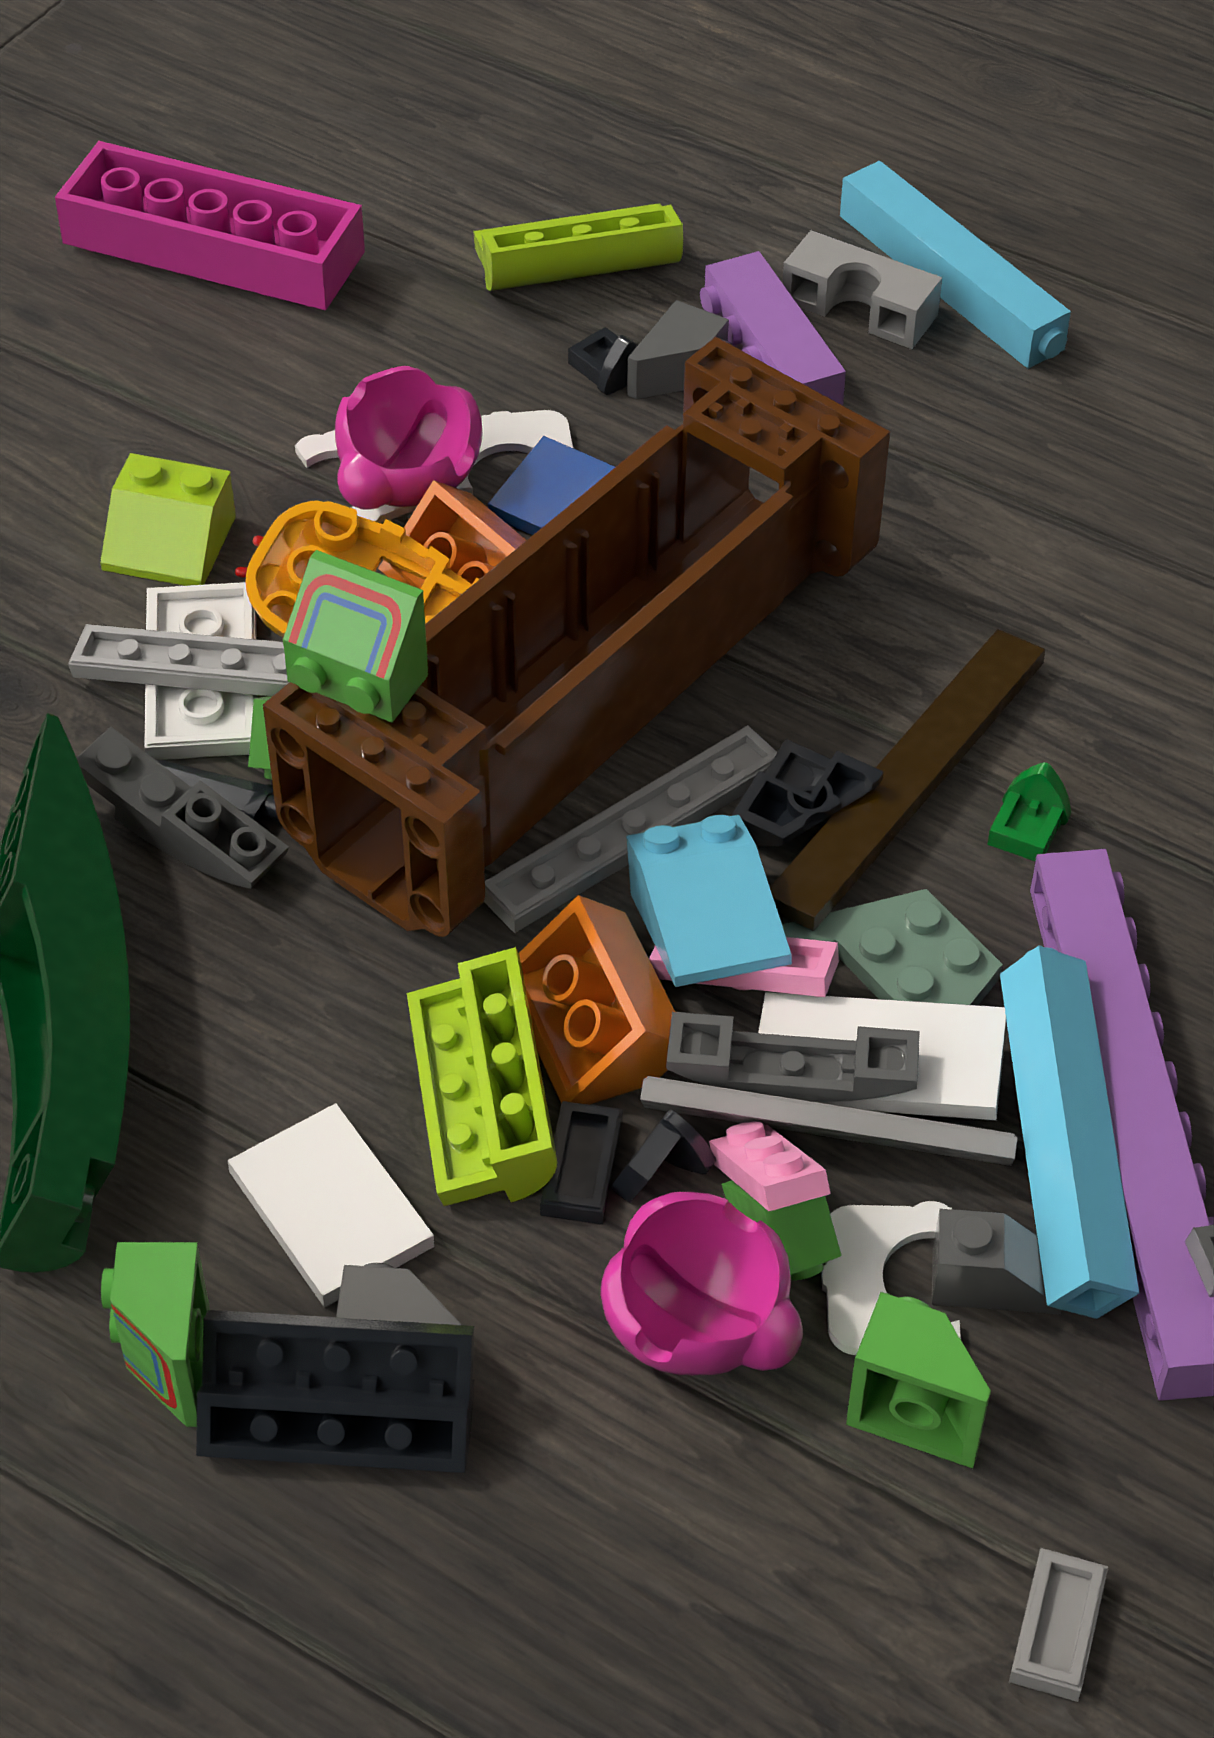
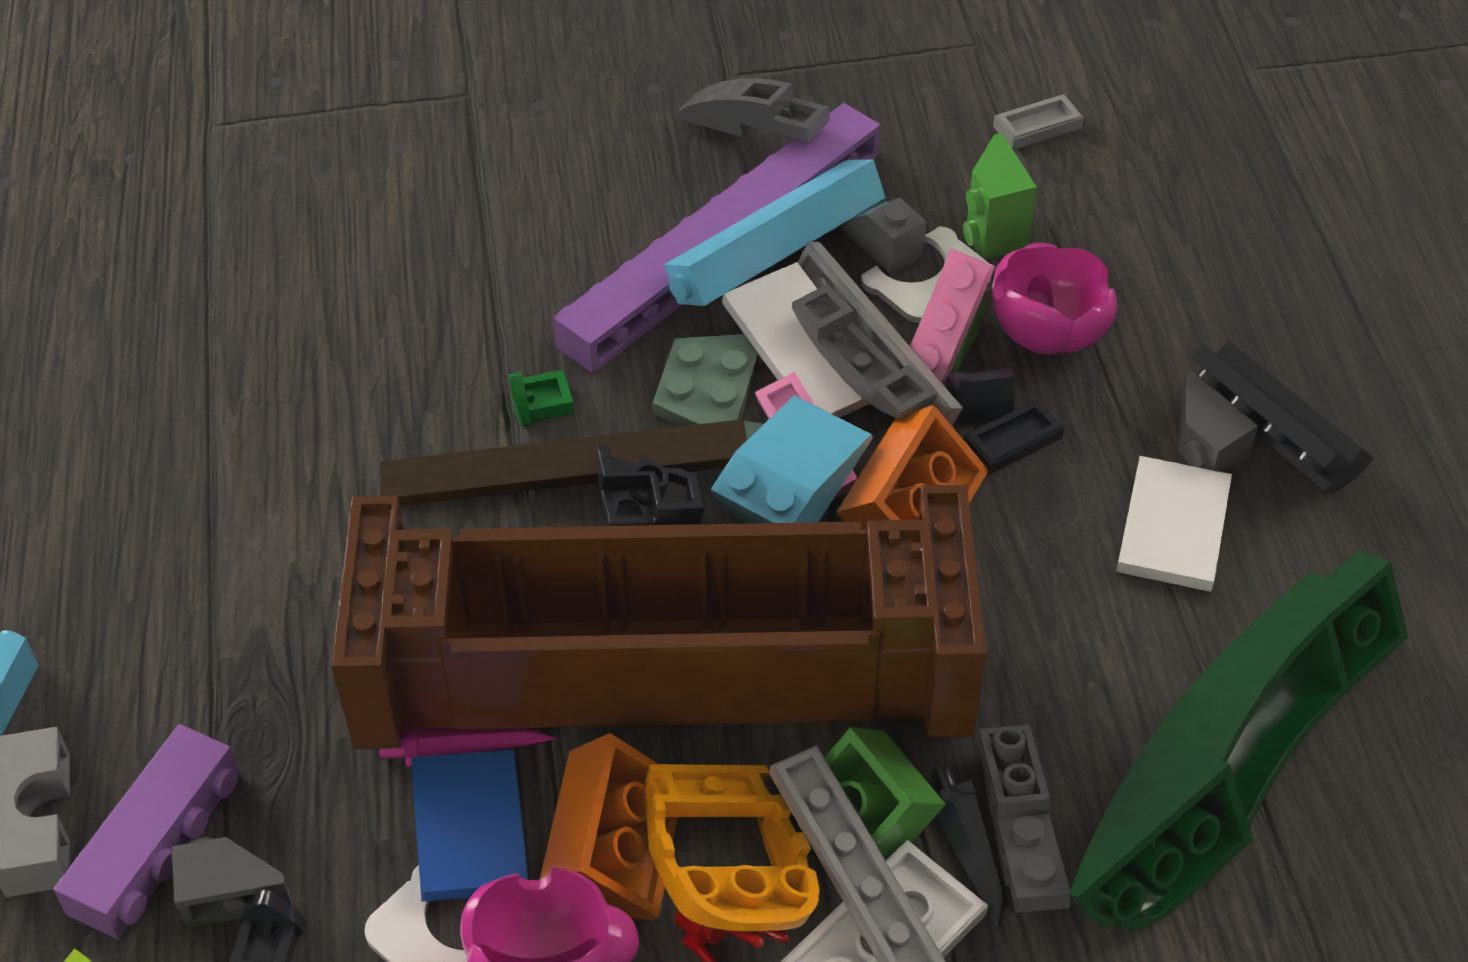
camera: 130 degrees left, 0 degrees up
bright green slope [101,1242,210,1427] -> none
bright green slope [283,550,428,722] -> none
lime brick [407,947,557,1206] -> none

